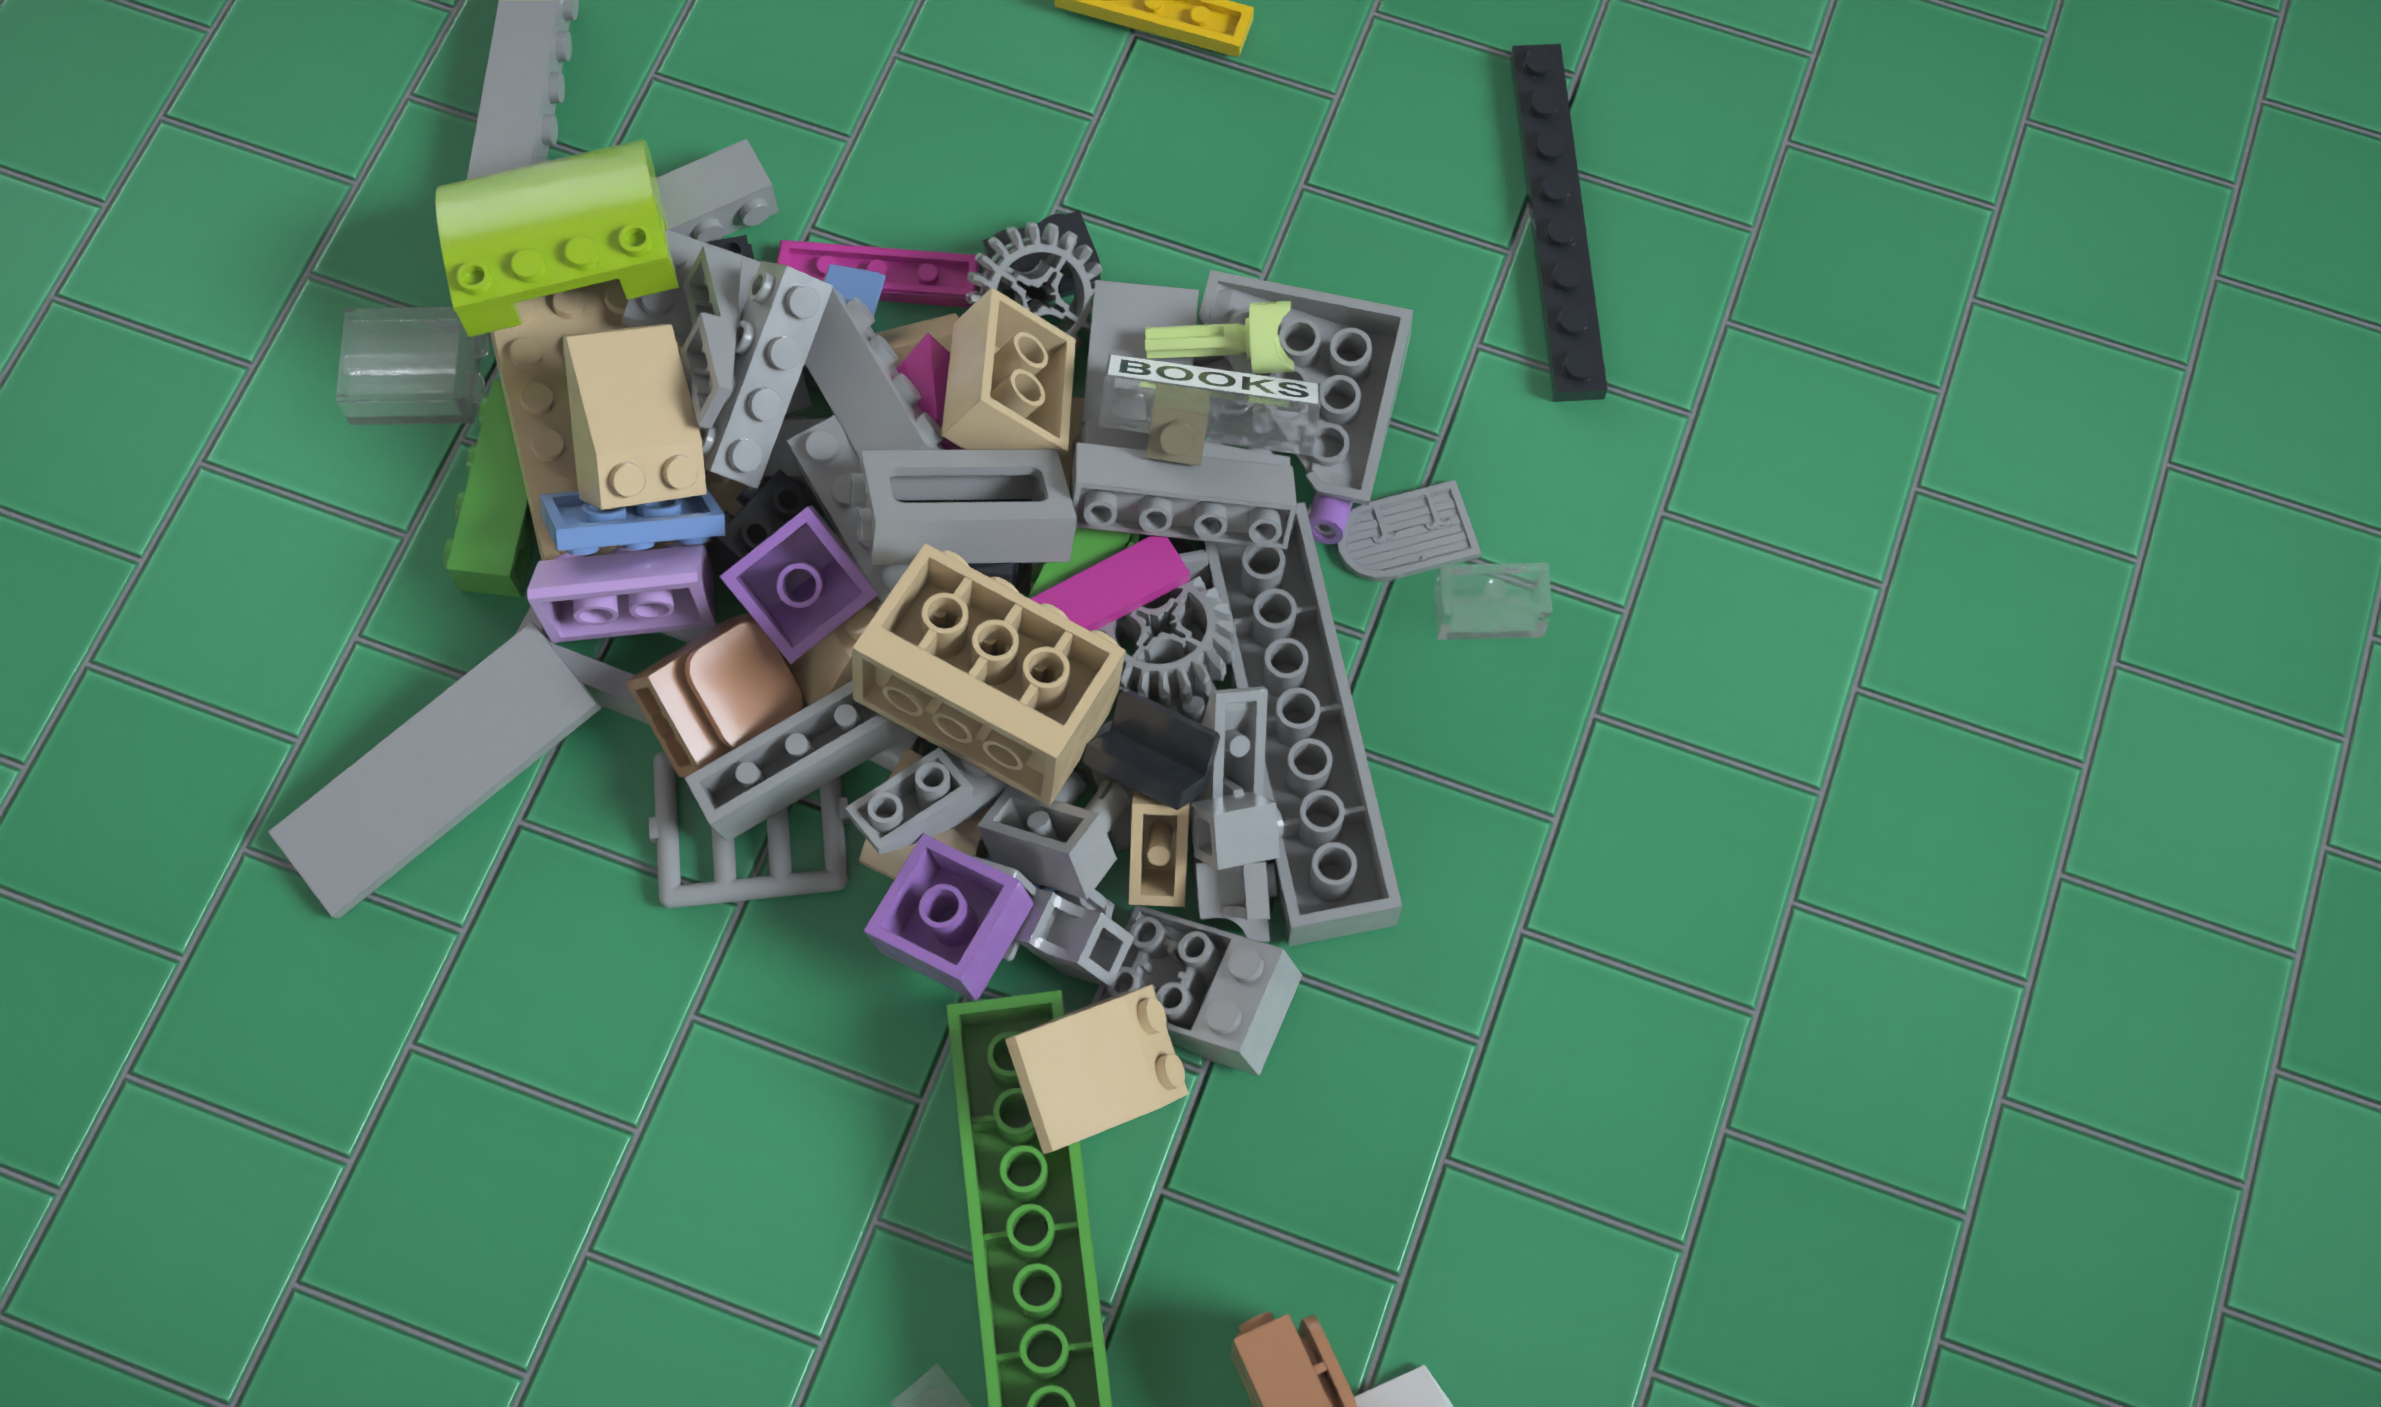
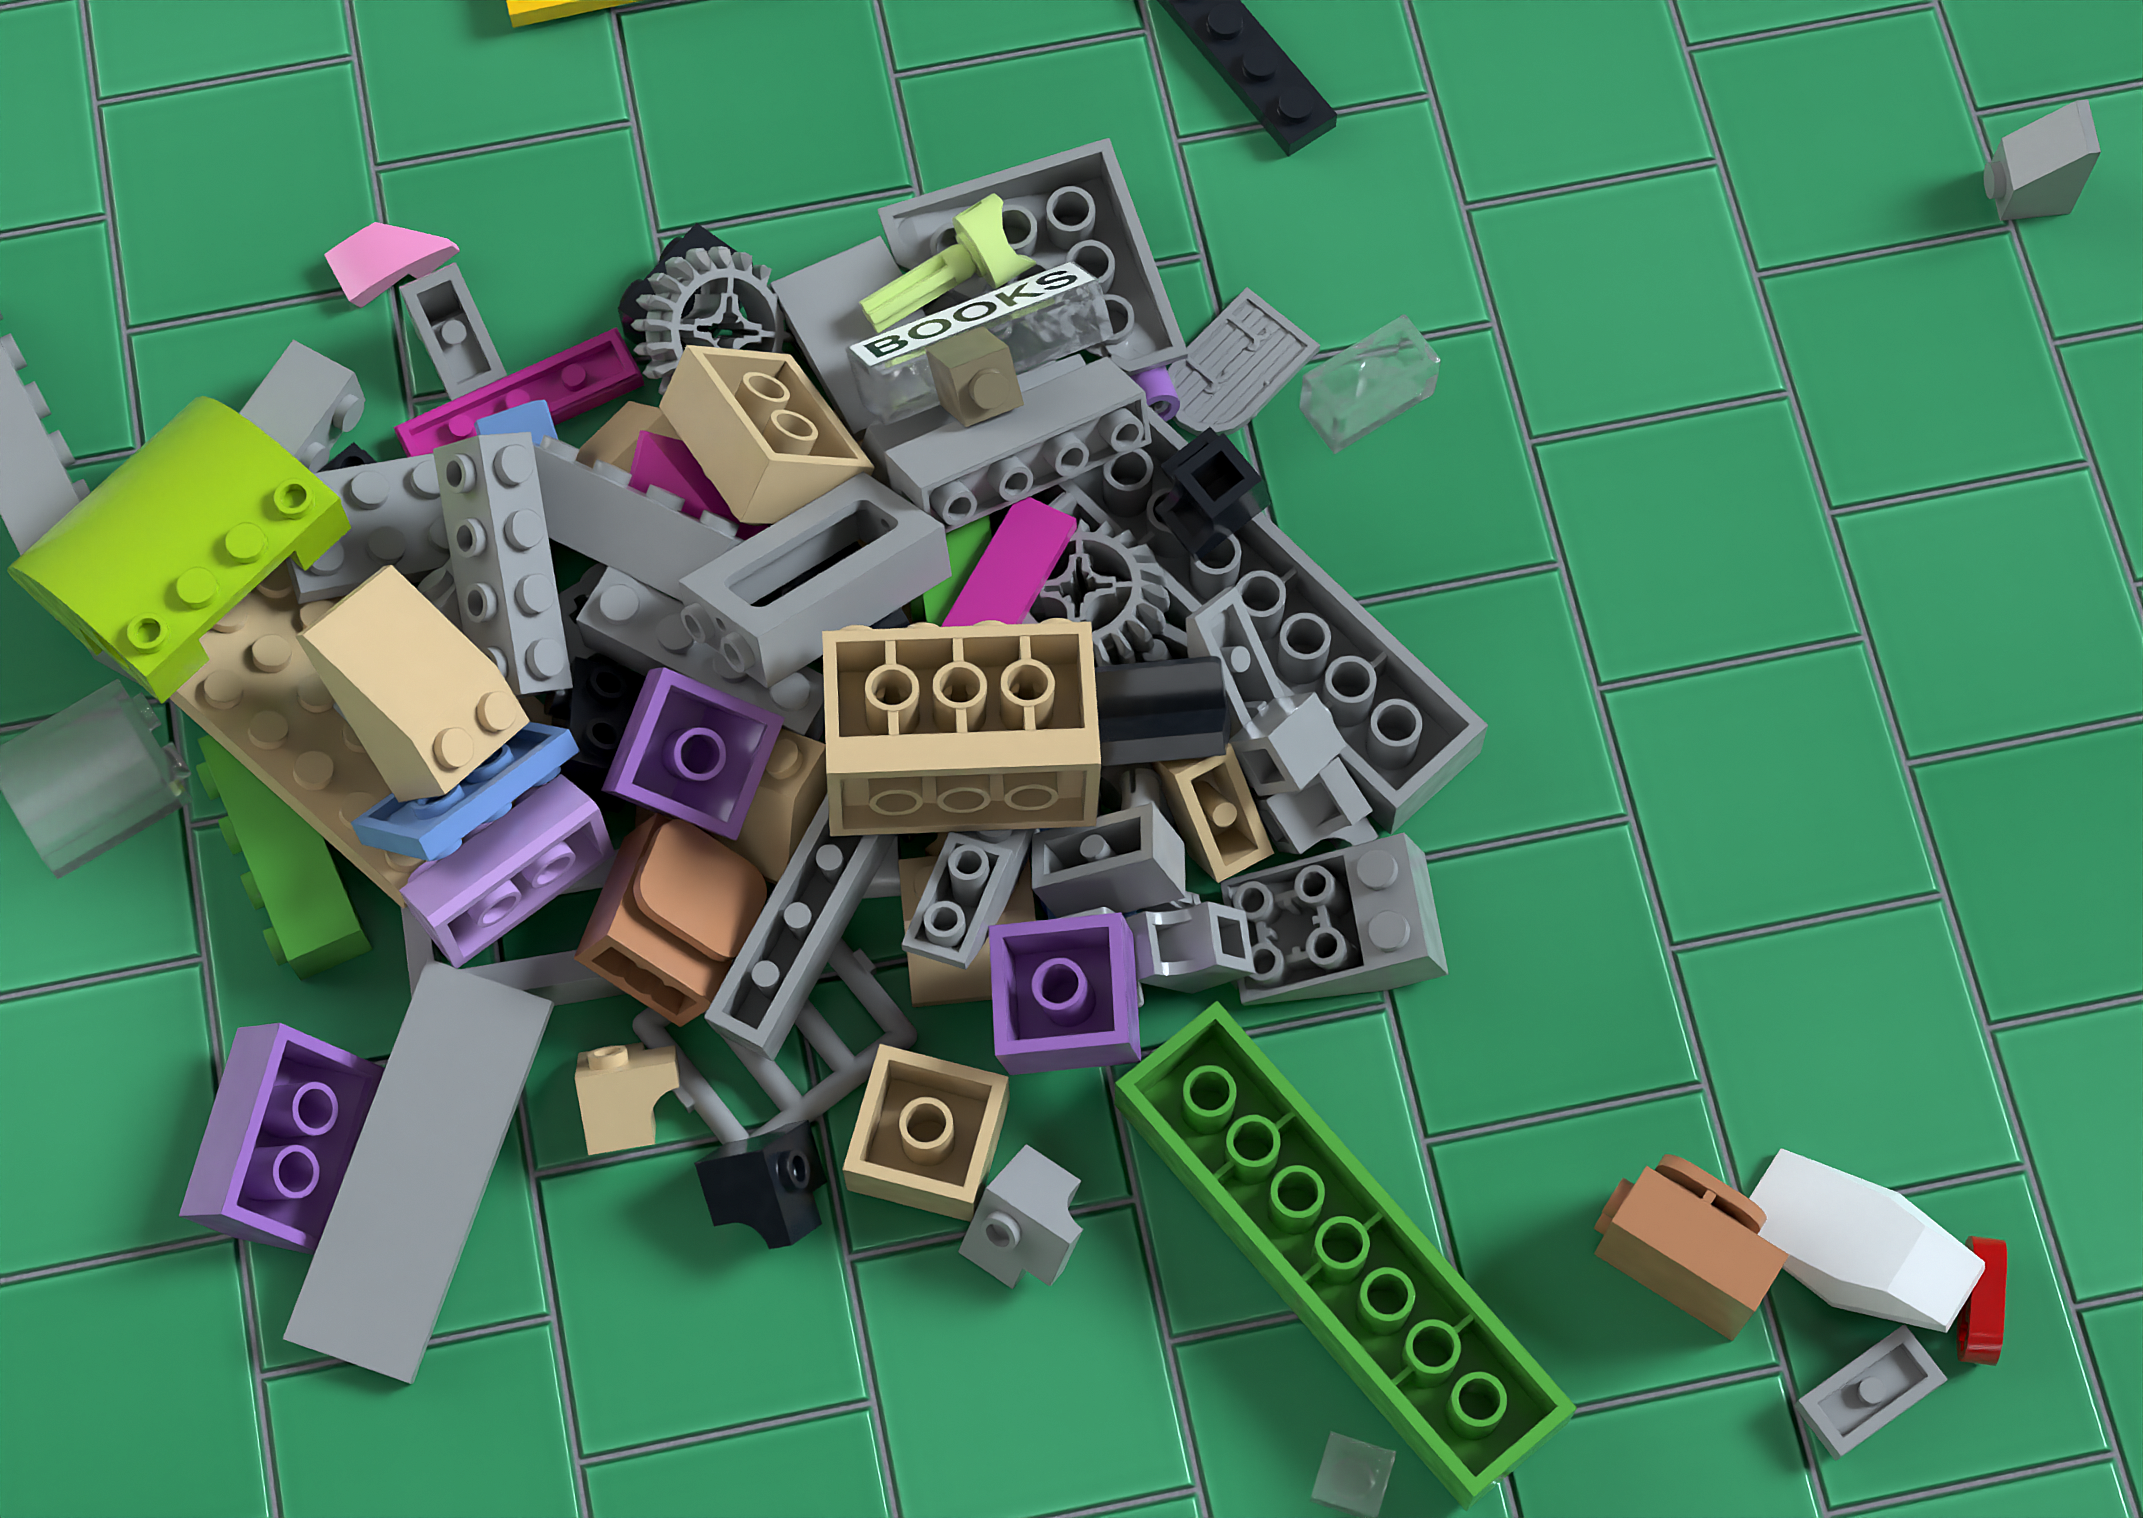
camera: 30 degrees left, 0 degrees up
light grey slope [680,246,742,429] -> none
tan slope [1005,984,1189,1154] -> none
none -> medium lavender slope [179,1023,385,1255]
none -> bright pink slope [324,222,460,308]
none -> light grey slope [399,263,507,401]
none -> tan brick [575,1042,680,1155]
none -> black brick [694,1120,827,1250]
none -> tan brick [842,1044,1010,1222]
none -> light grey brick [958,1144,1083,1289]
none -> black brick [1155,427,1271,562]
none -> light grey slope [1984,99,2101,221]

